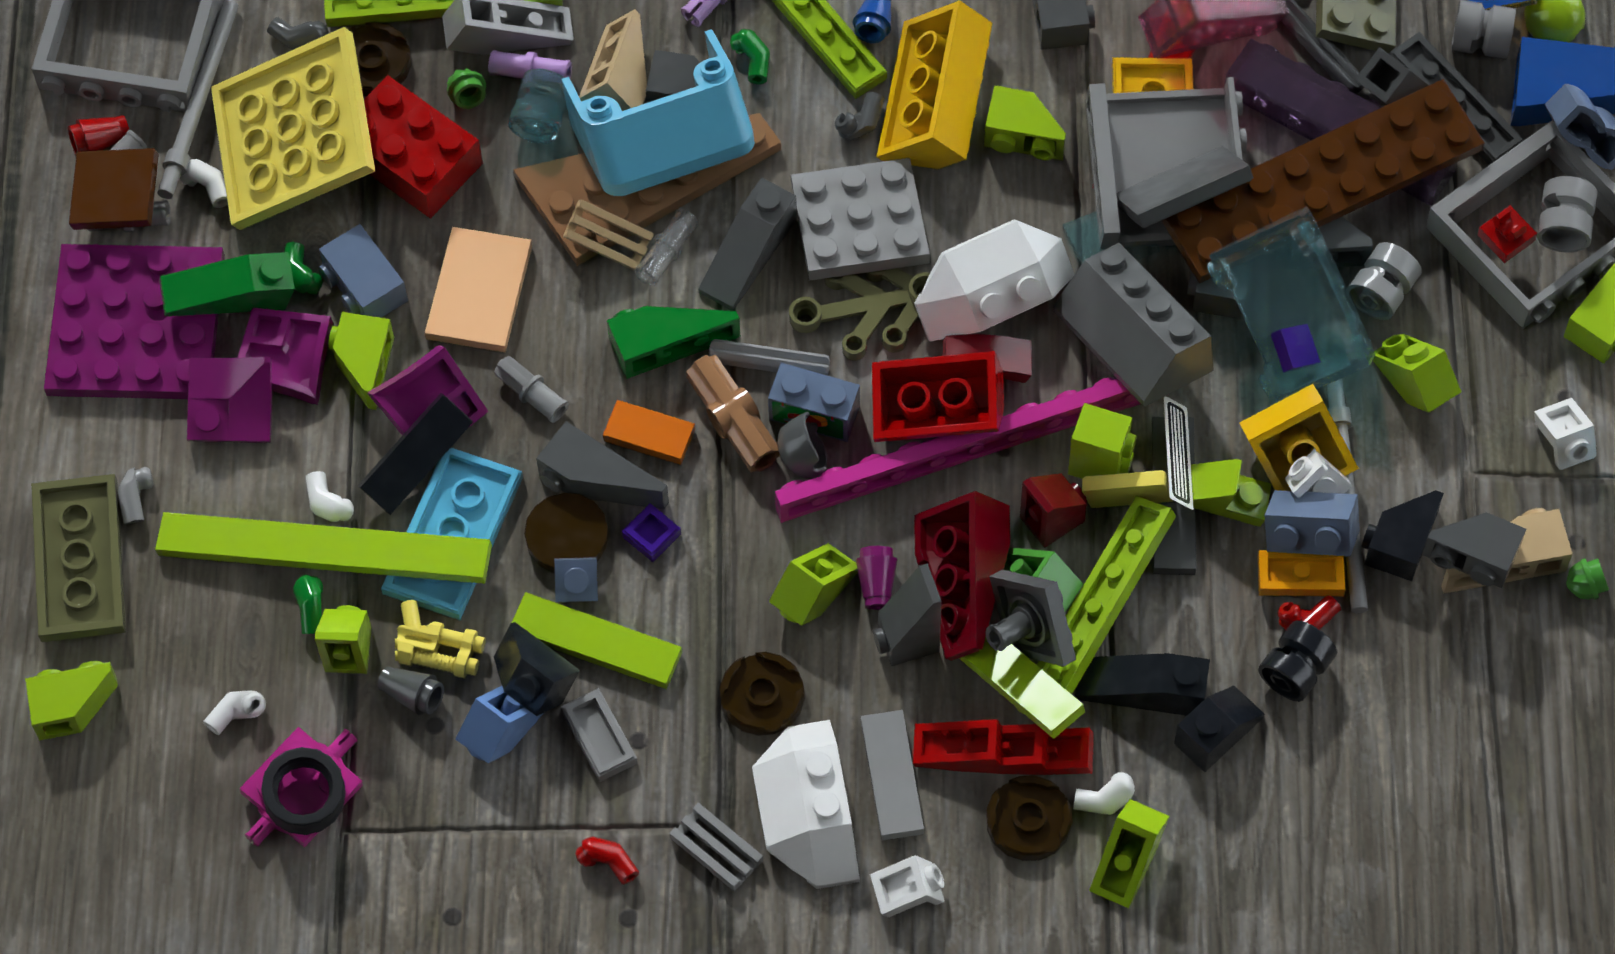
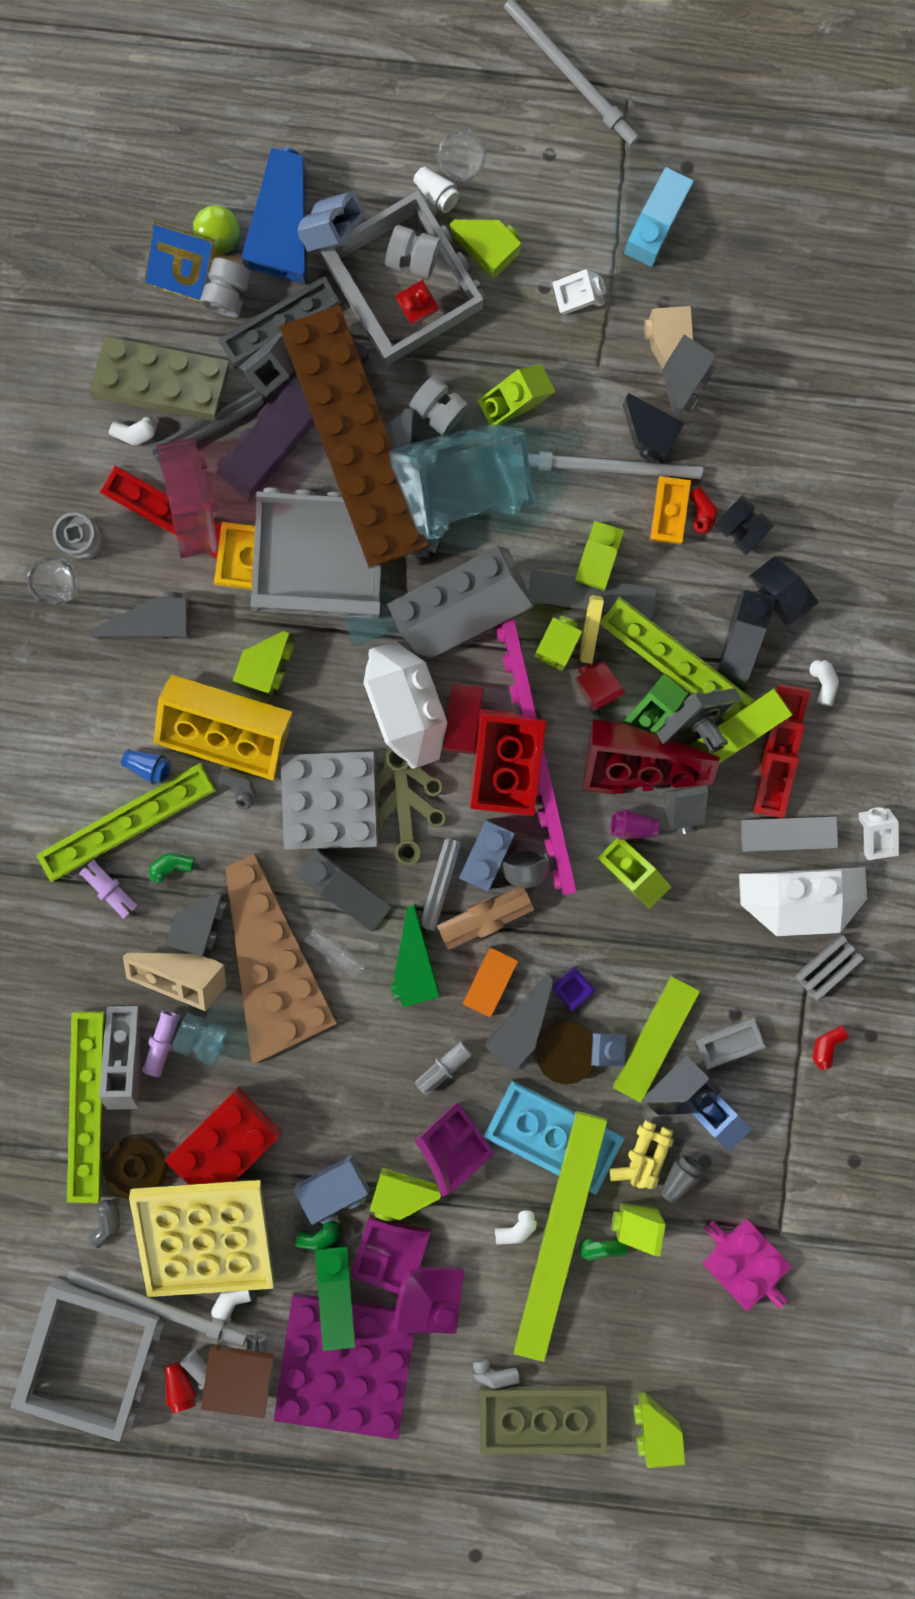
camera: 90 degrees left, 25 degrees up
white arm [203,690,266,735] -> none
black tyre [261,747,346,835] -> none
black tile [358,393,473,515] -> none
light nougat tile [425,227,532,353] -> none
bright green plate [447,67,486,109] -> none
medium azure windscreen [561,29,755,196] -> none
tan tile [563,199,654,271] -> none
dark brown tile [720,652,805,736] -> none
dark brown tile [986,775,1072,861] -> none
lime slope [1089,799,1170,909] -> none
dark grey tile [1116,146,1254,228] -> none
sticker [1164,396,1194,510] -> none
yellow slope [1239,384,1359,491] -> none
sand blue brick [1264,490,1360,556] -> none
dark purple tile [1271,324,1321,373] -> none
white bracket [1285,449,1352,498] -> none
bright green plate [1566,558,1609,600] -> none

